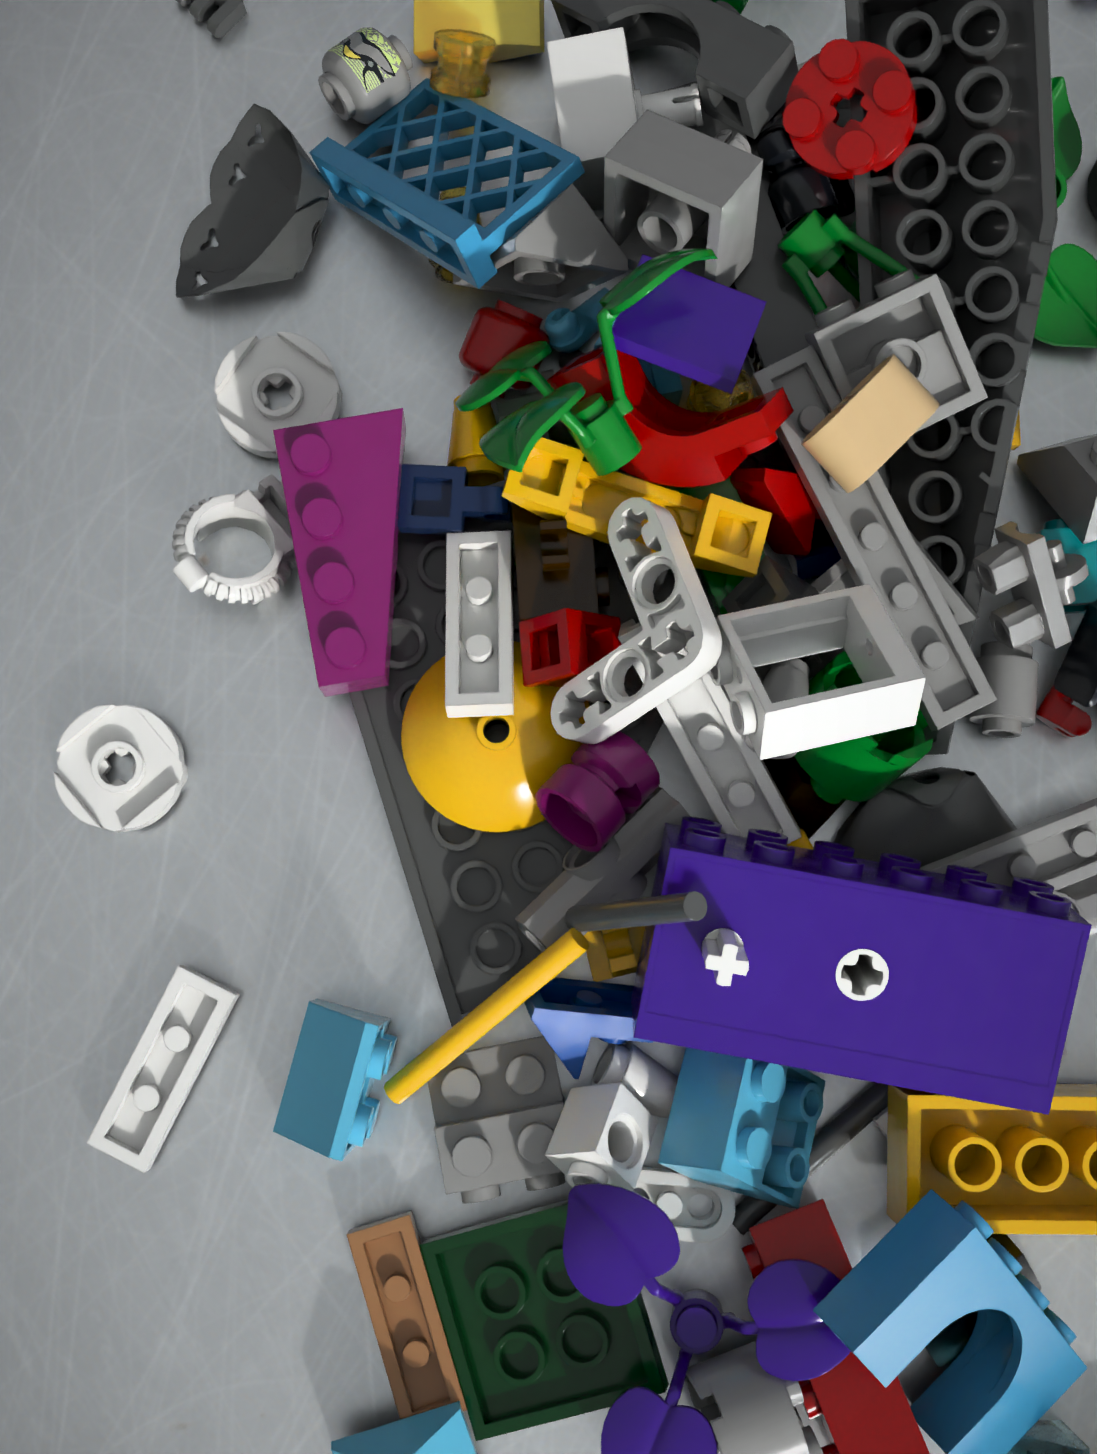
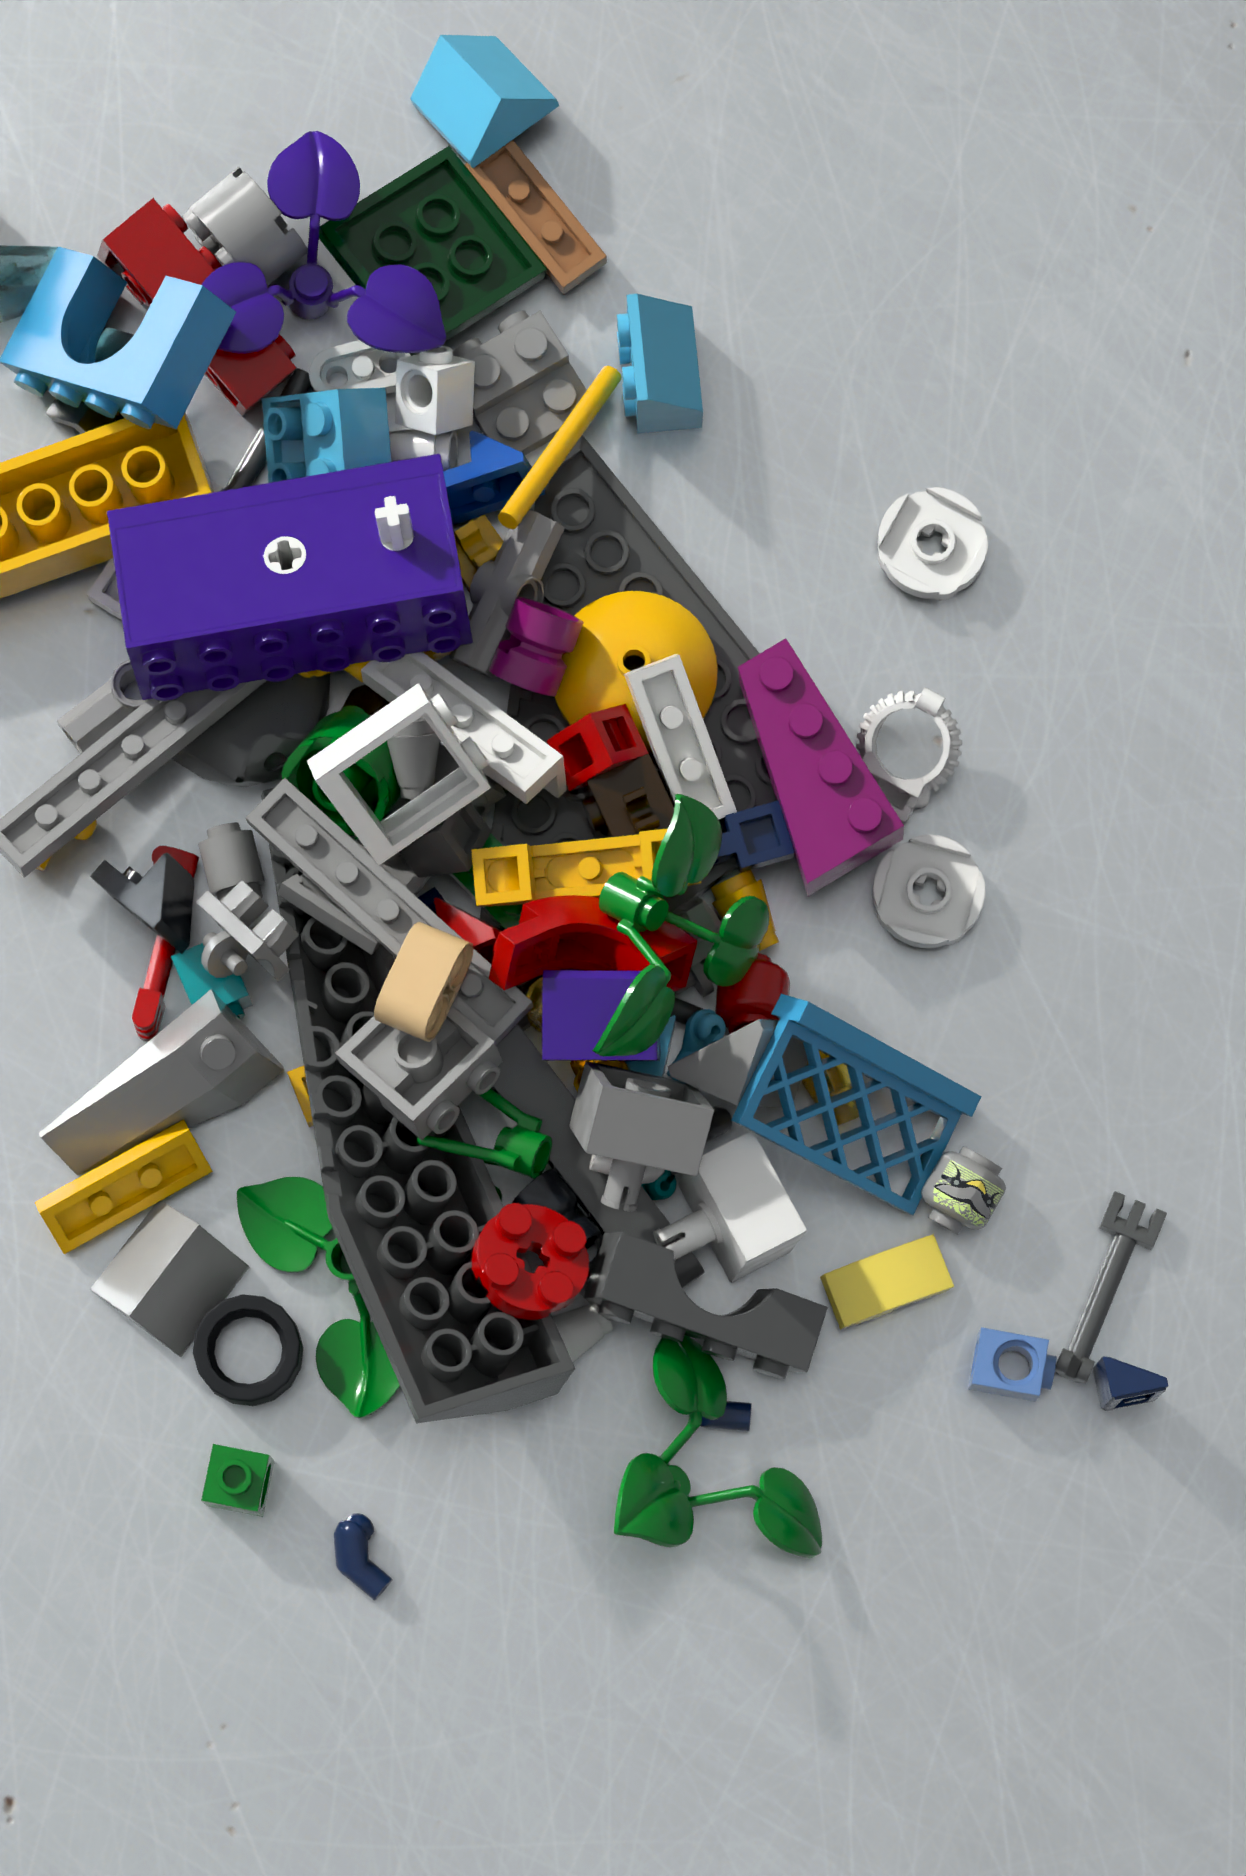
camera: 160 degrees right, 5 degrees down
white plate [87,965,240,1173] -> none
dark grey piece [176,104,330,298] -> none
clear yellow wheel [430,29,496,98] -> none
white beam [550,497,723,744] -> none
dark grey bar [565,891,707,932] -> none

